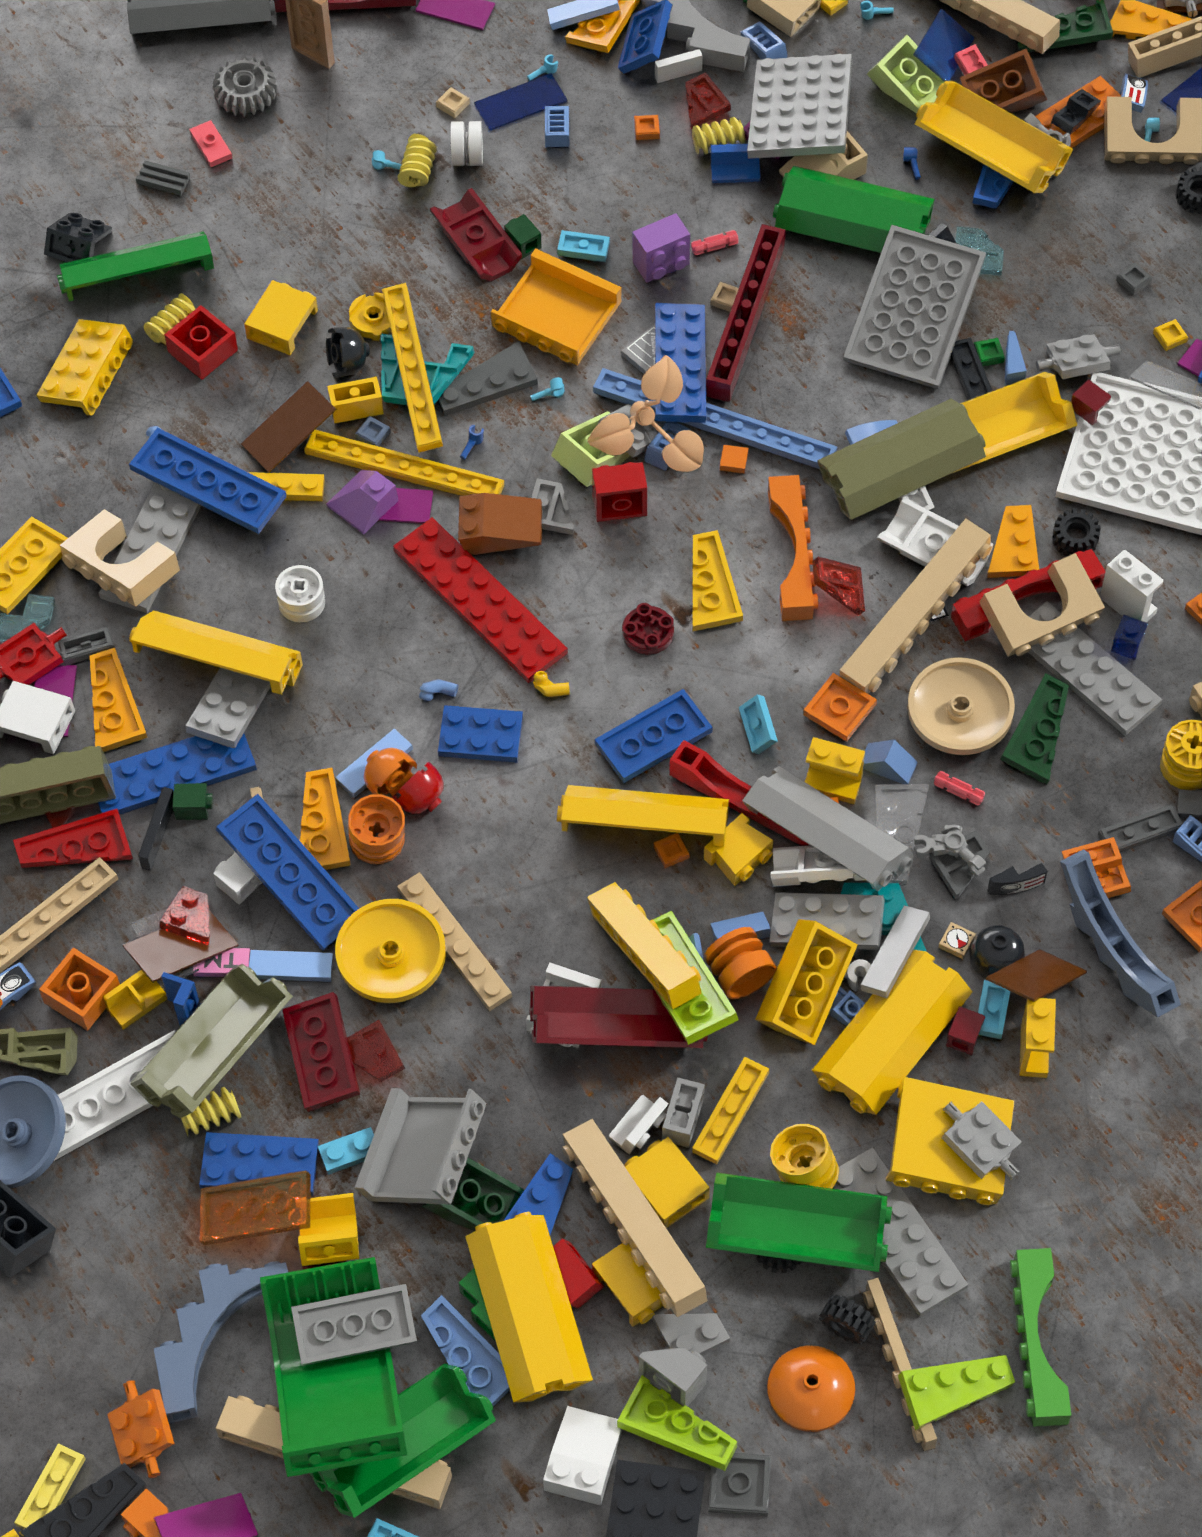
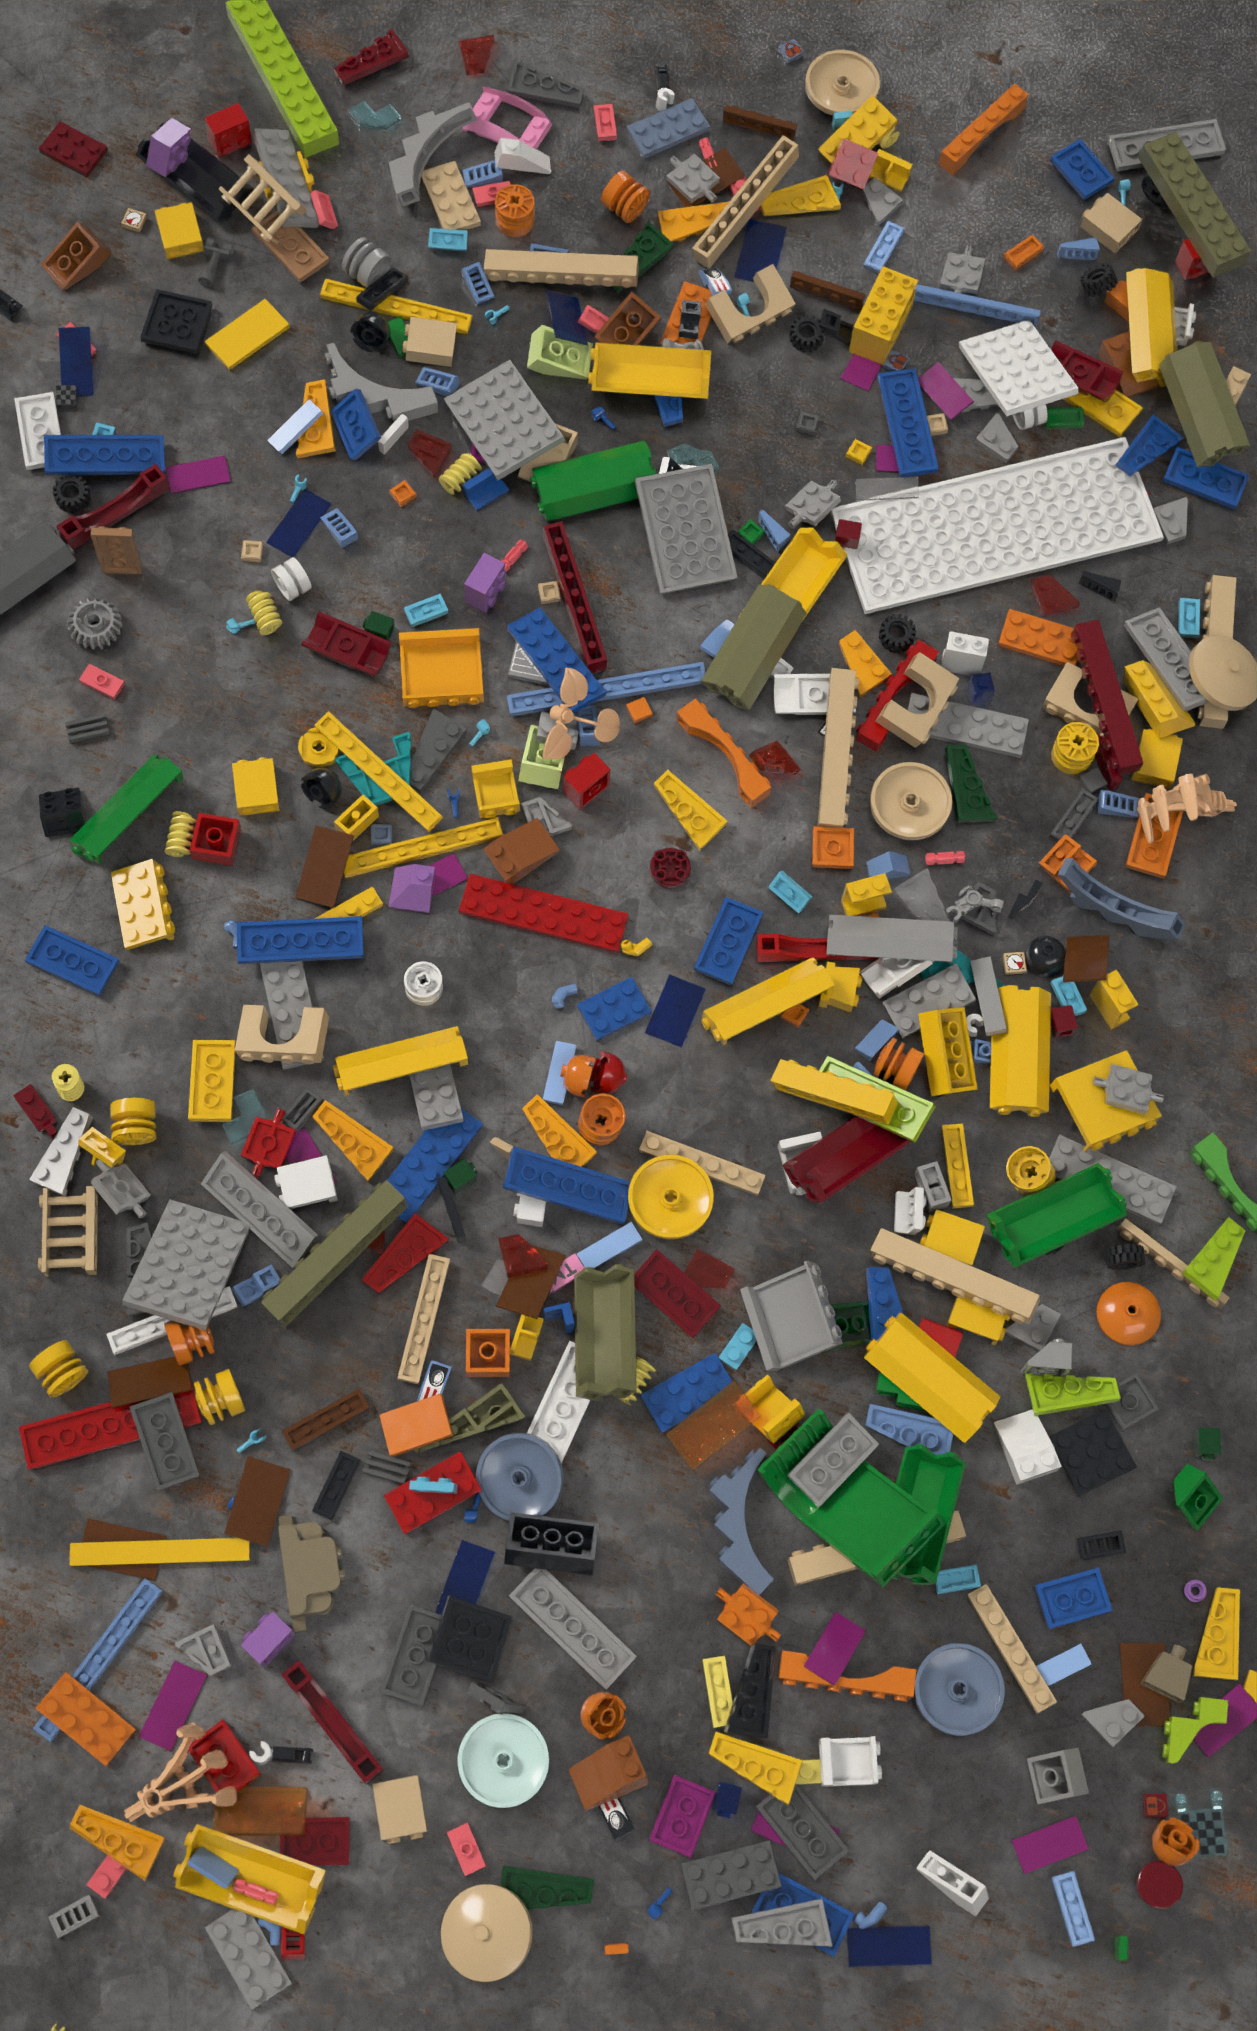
camera: 40 degrees left, 10 degrees up
none -> yellow panel [471,759,520,819]
none -> clear blue window [645,974,706,1047]

